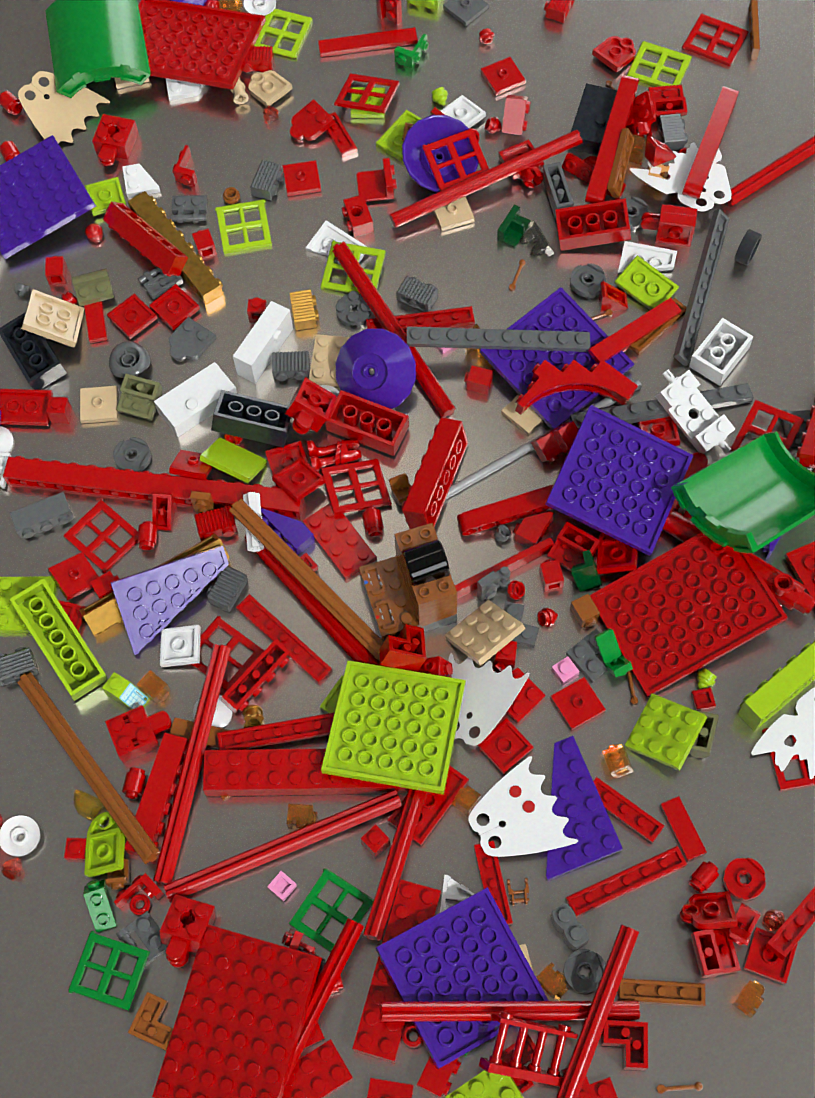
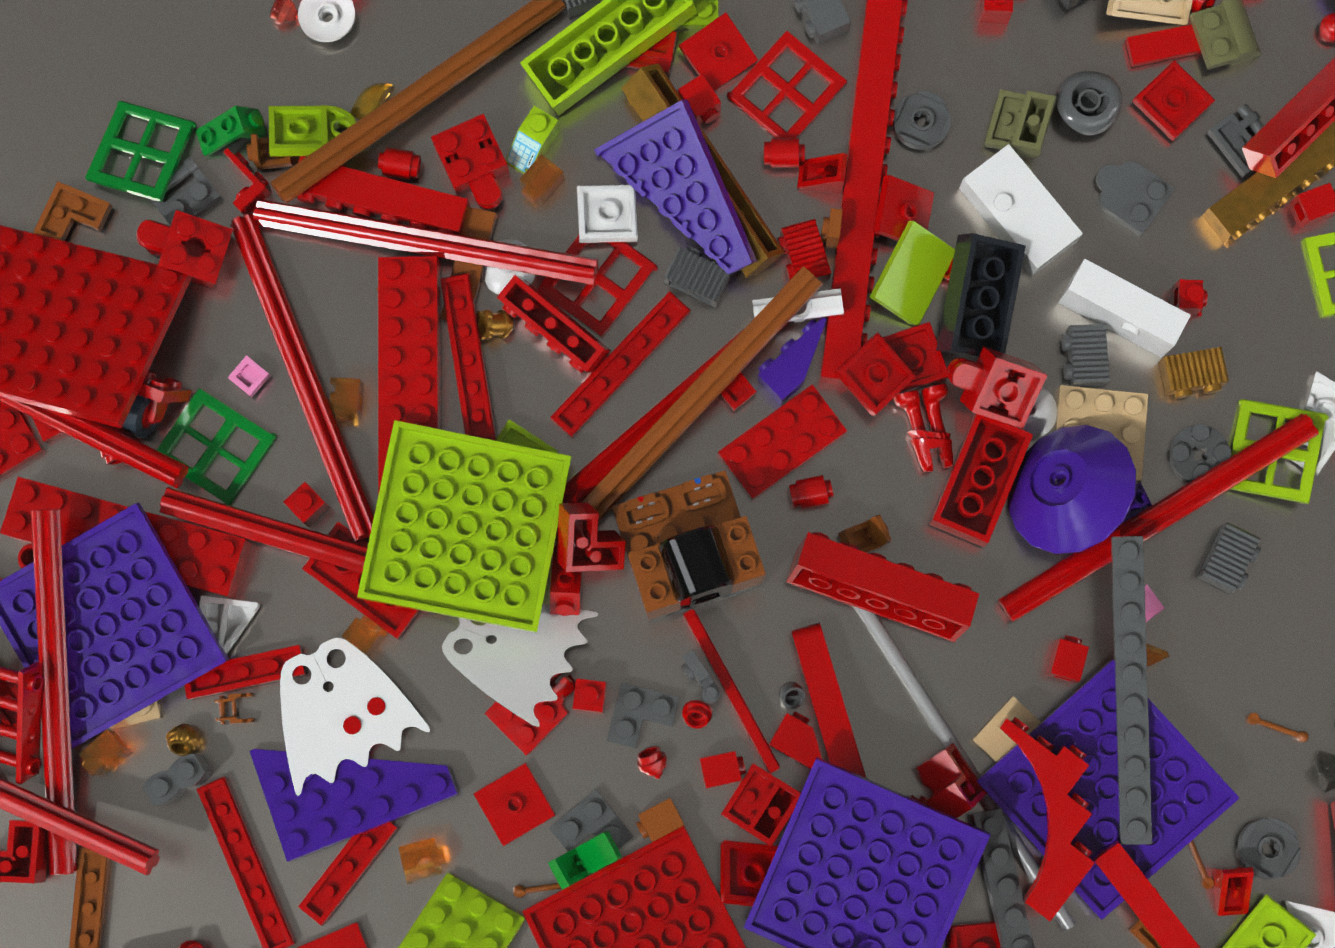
camera: 90 degrees right, 15 degrees up
red plate [64,838,87,861] -> none
tan plate [80,386,118,424] -> none
red plate [129,894,151,915] -> none
red plate [149,284,200,331] -> none
red window [321,458,392,515] -> none
red tile [366,306,475,333] -> none
tan plate [444,600,525,666] -> none
red plate [477,718,534,775] -> none
bright pink plate [552,656,580,684] -> none
dark grey plate [563,949,606,994] -> none
dark green panel [571,550,602,592] -> none
none -> pearl gold piece [166,724,200,756]

